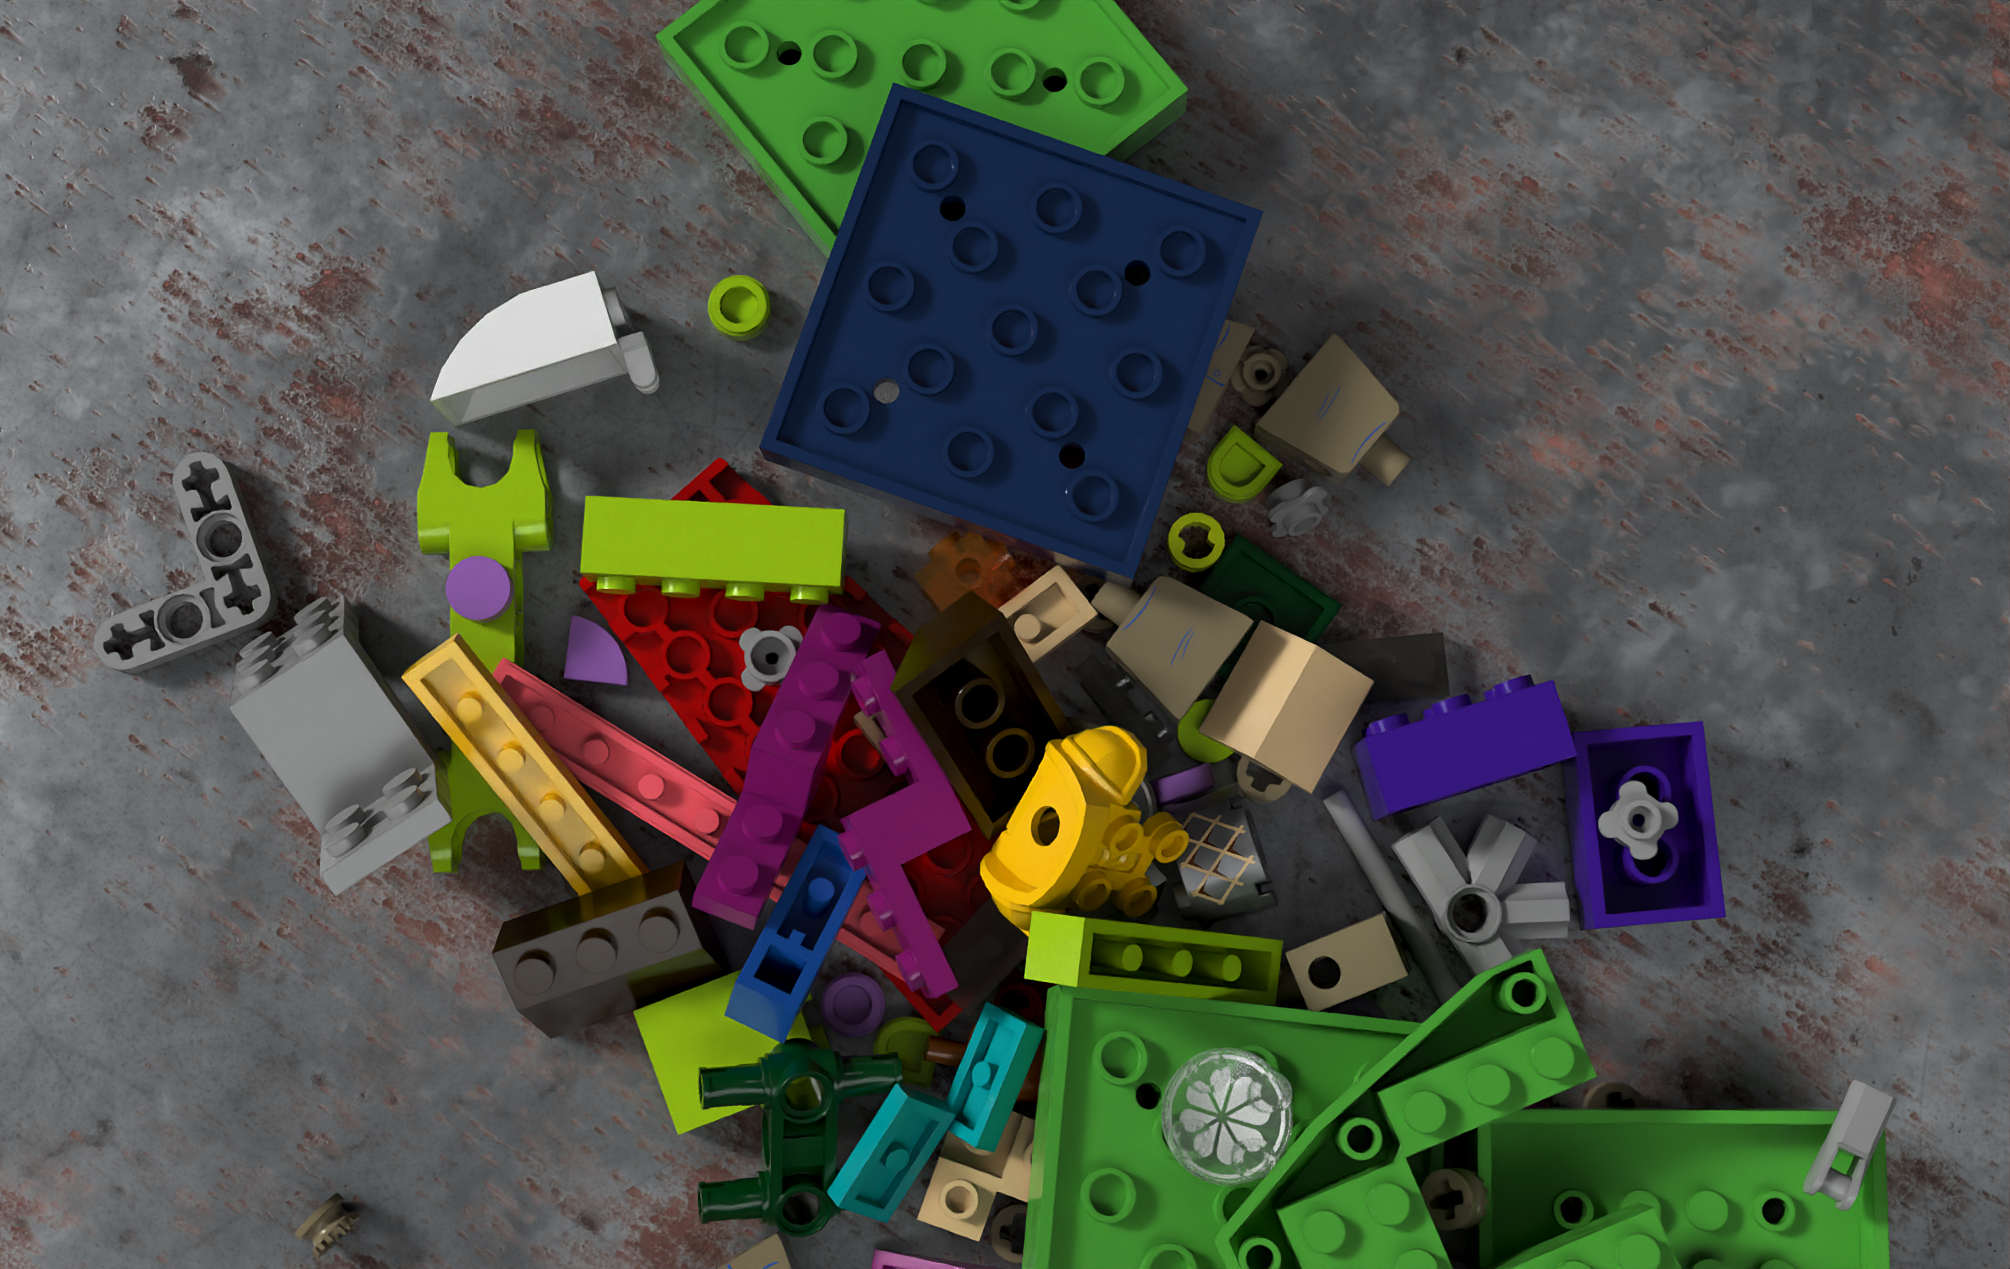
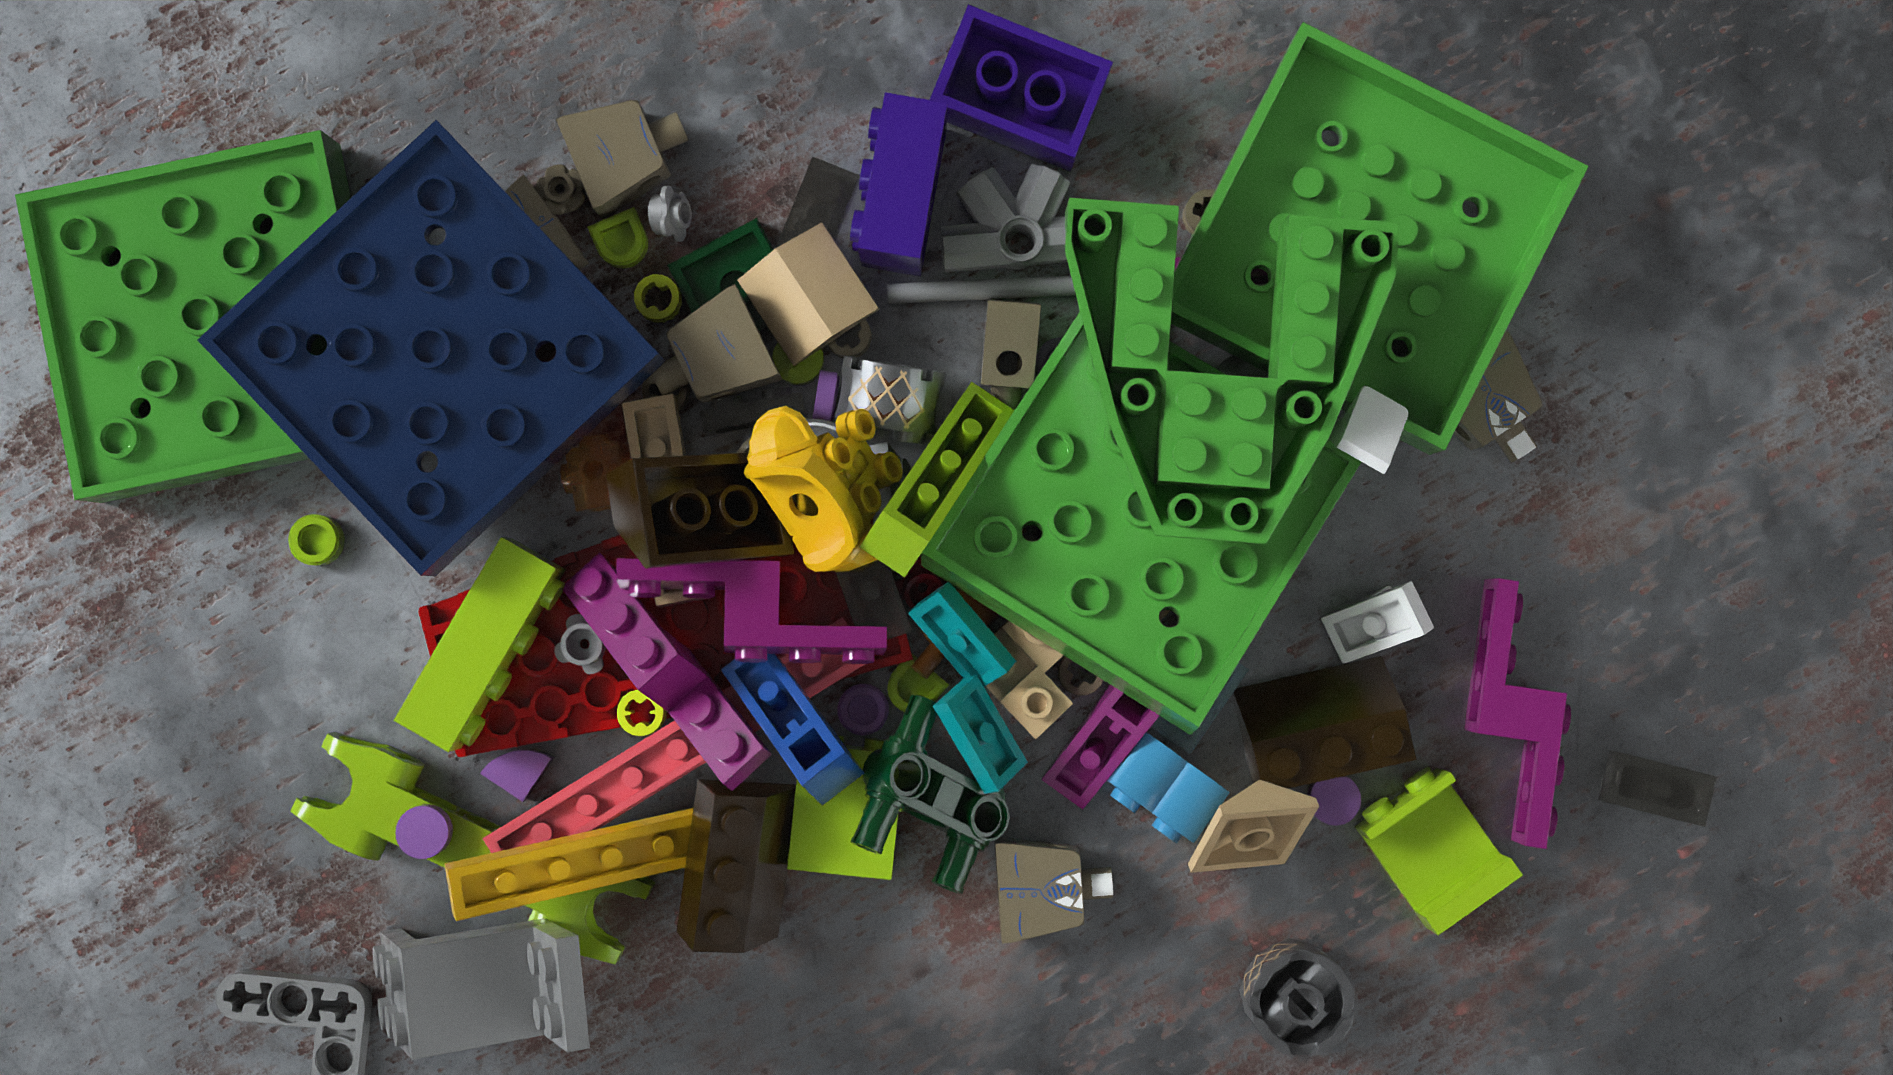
camera: 70 degrees left, 5 degrees up
white piece [429,271,660,427] -> none
clear dish [1161,1048,1293,1186] -> none
dark tan bush [1420,1168,1490,1231] -> none
light grey plate [1598,781,1678,860] -> none
light grey bar [1803,1080,1897,1212] -> none
none -> neon yellow bush [617,690,667,736]

